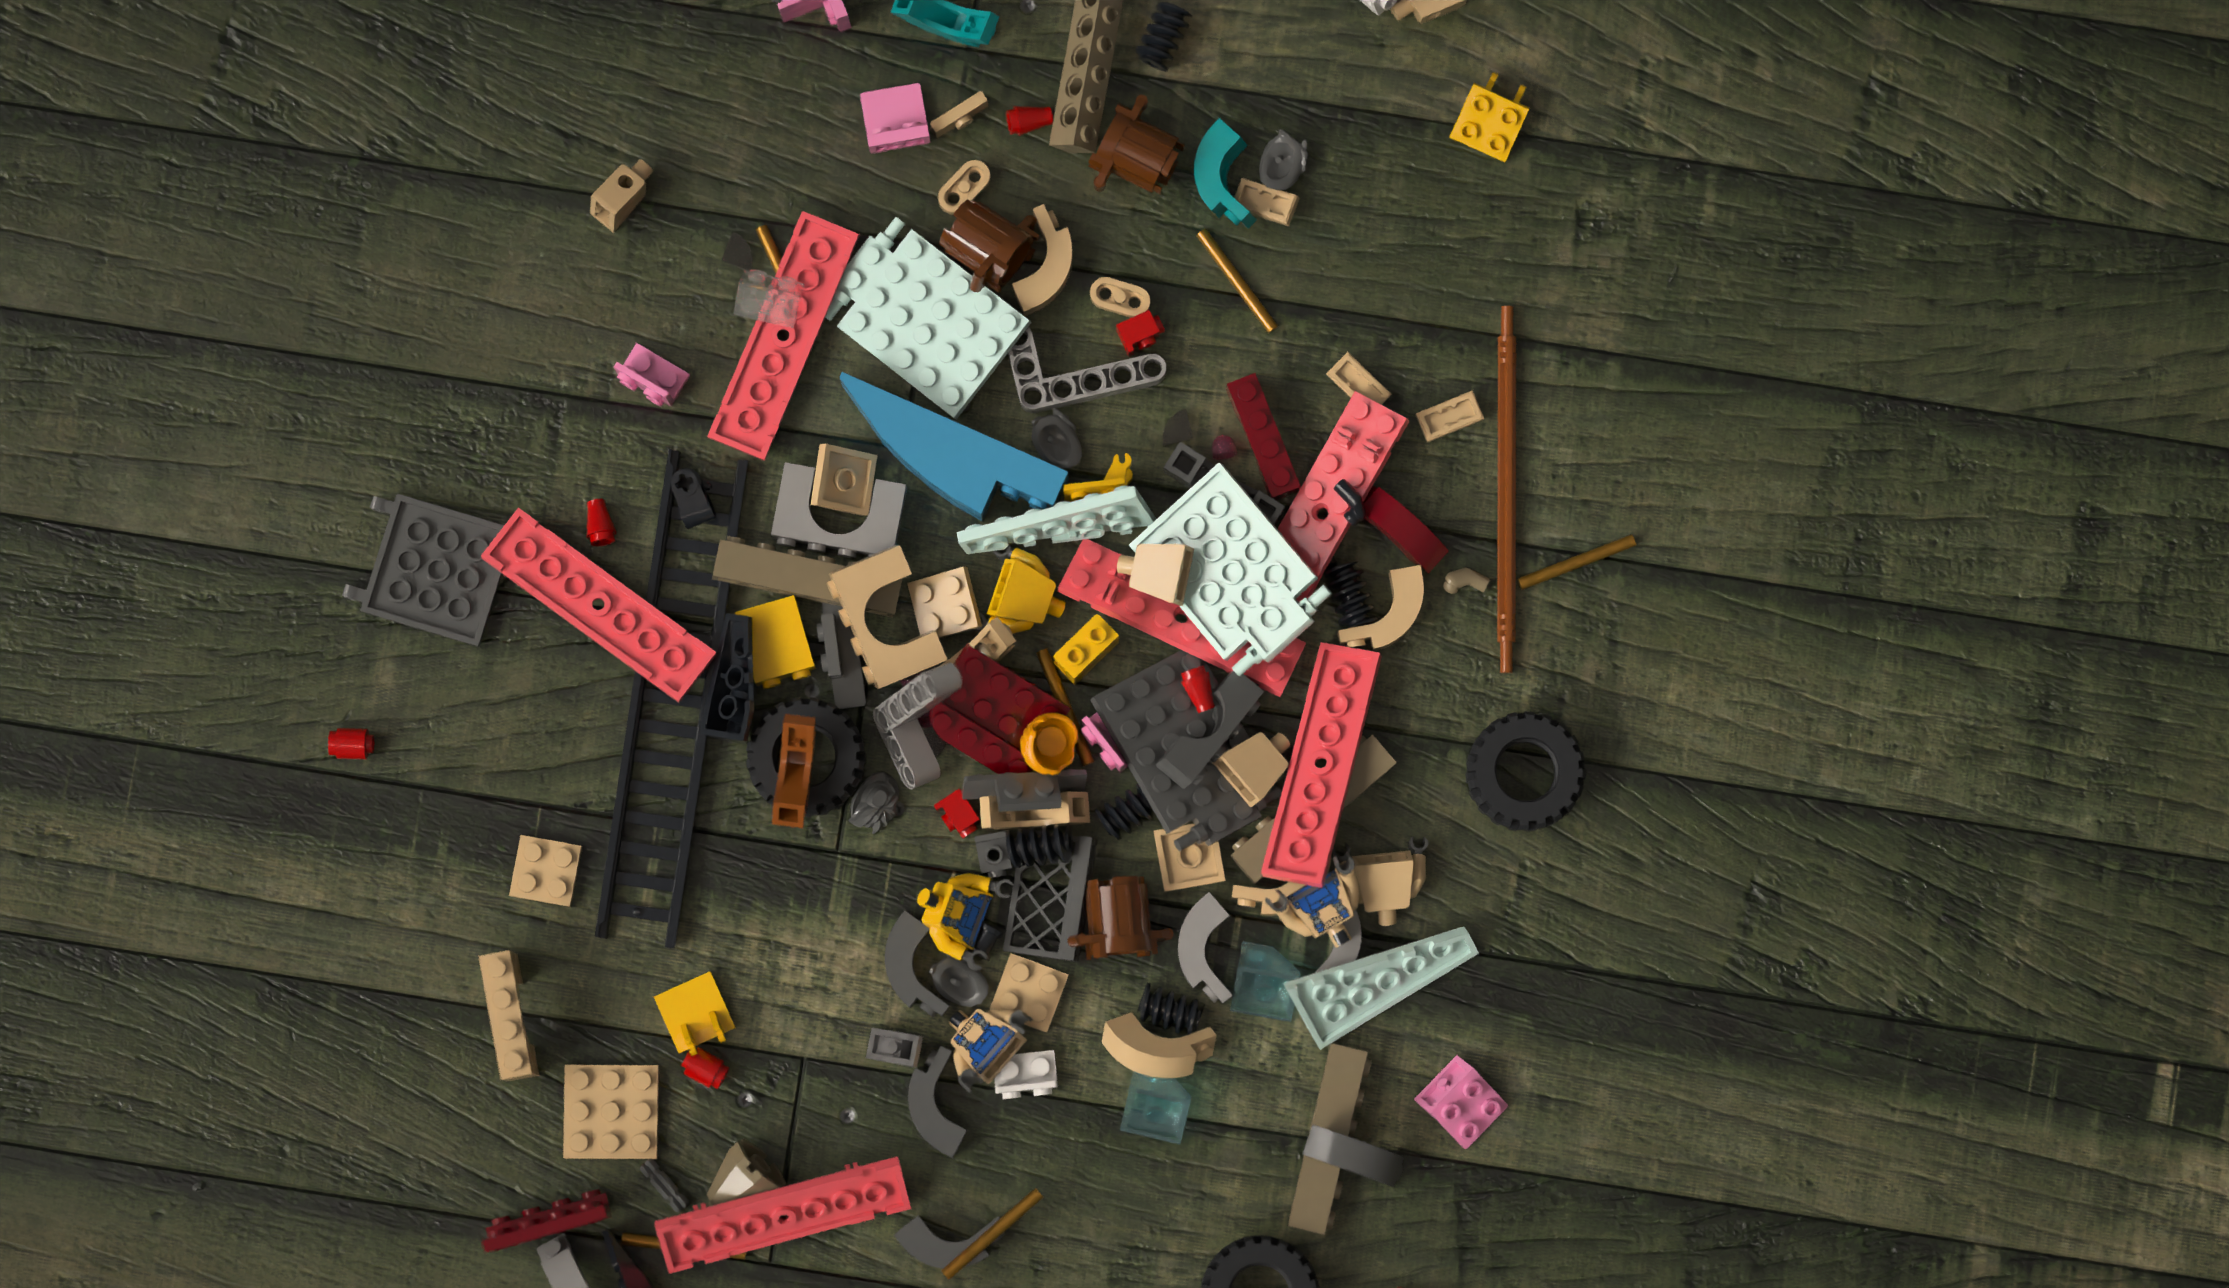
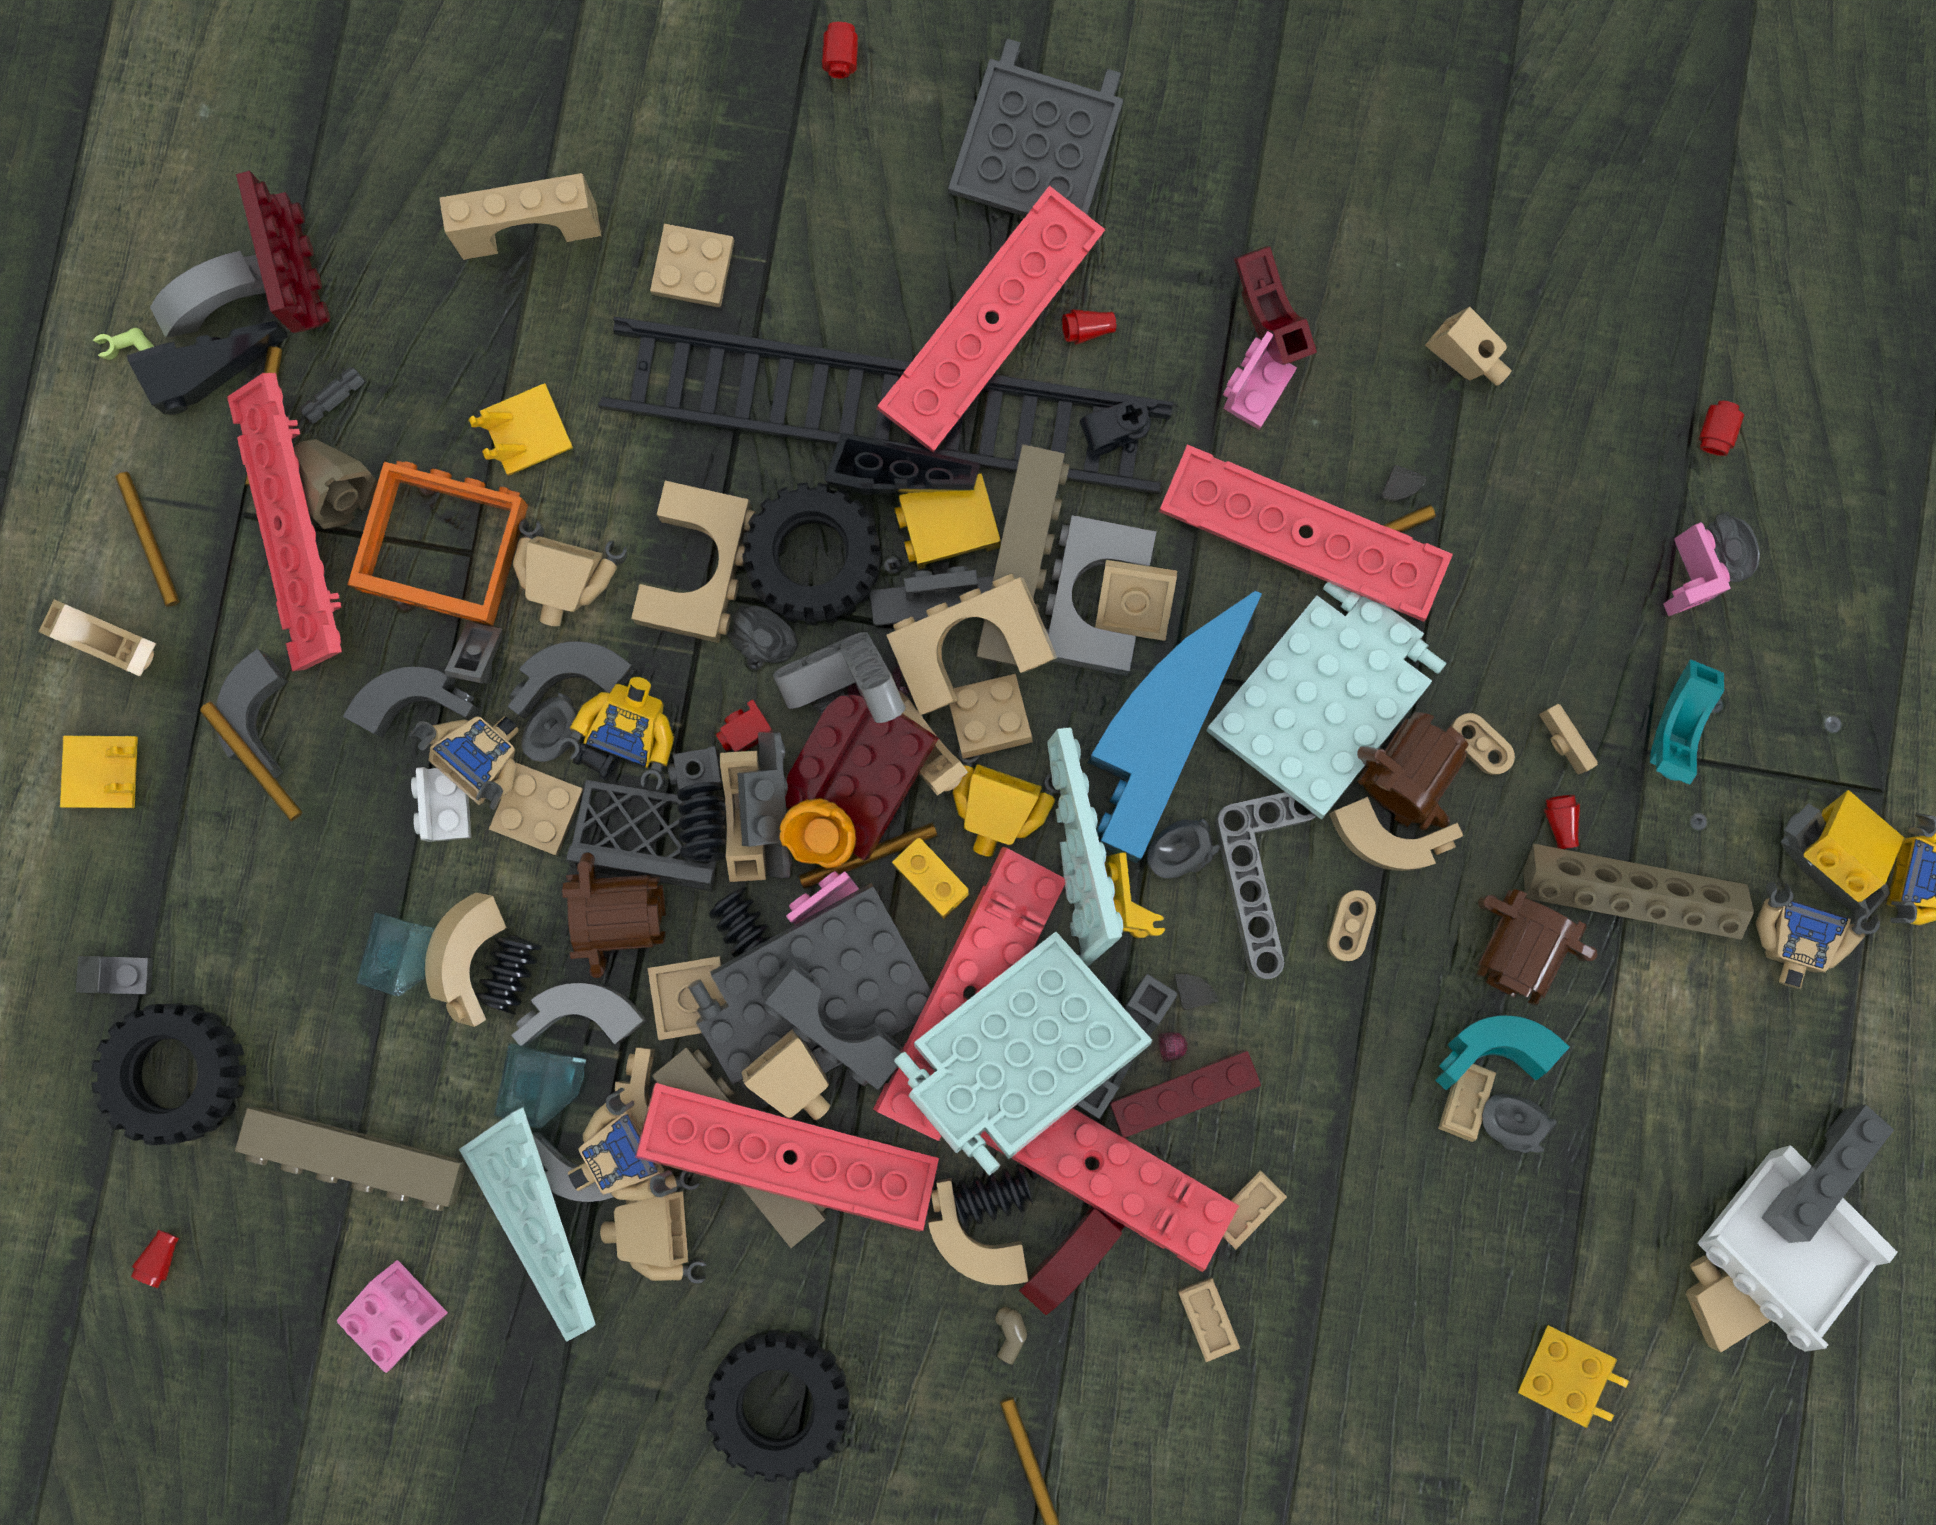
camera: 90 degrees right, 0 degrees up
tan plate [563,1065,659,1159] -> none
red brick [681,1047,730,1089] -> none
clear bracket [733,269,804,328] -> none
dark orange arch [772,714,816,828] -> none
bright pink bracket [860,83,931,154] -> none
red brick [1116,310,1165,357] -> none
tan torso [1117,544,1194,606] -> none
black piece [1136,2,1193,72] -> none
red cone [1180,665,1215,713] -> none
pearl gold bar [1196,228,1278,333] -> none
dark grey arch [1303,1125,1404,1187] -> none
black arm [1334,479,1366,526] -> none
dark orange axle [1497,306,1516,673] -> none
none -> orange window [348,461,528,627]
none -> tan torso [513,519,627,626]
none -> tan arch [631,481,756,643]
none -> dark red arch [1234,246,1317,365]

